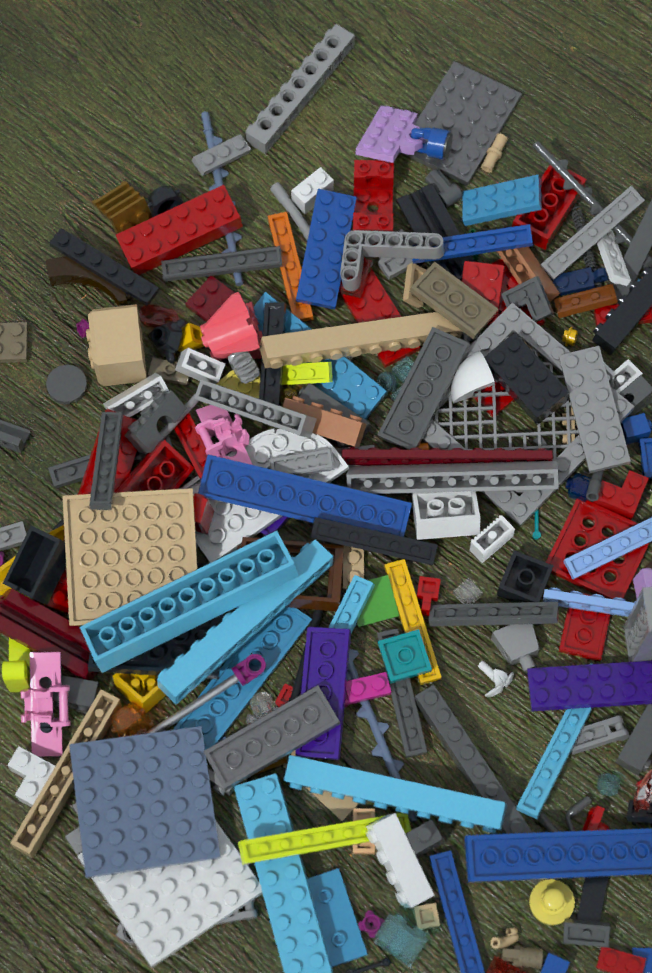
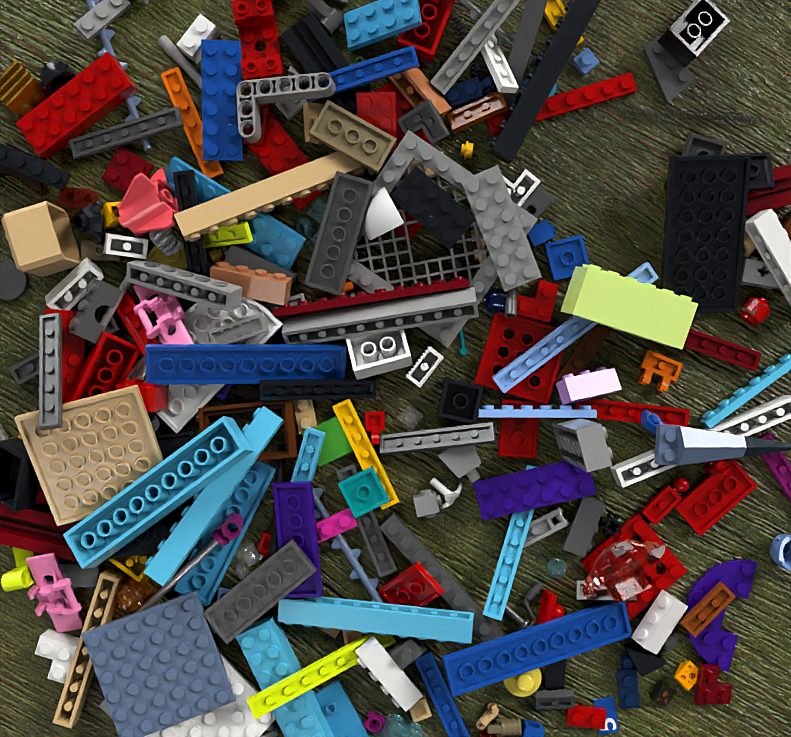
camera: 10 degrees left, 20 degrees up
none -> red tile [378,561,444,607]
none -> light grey brick [413,489,442,518]

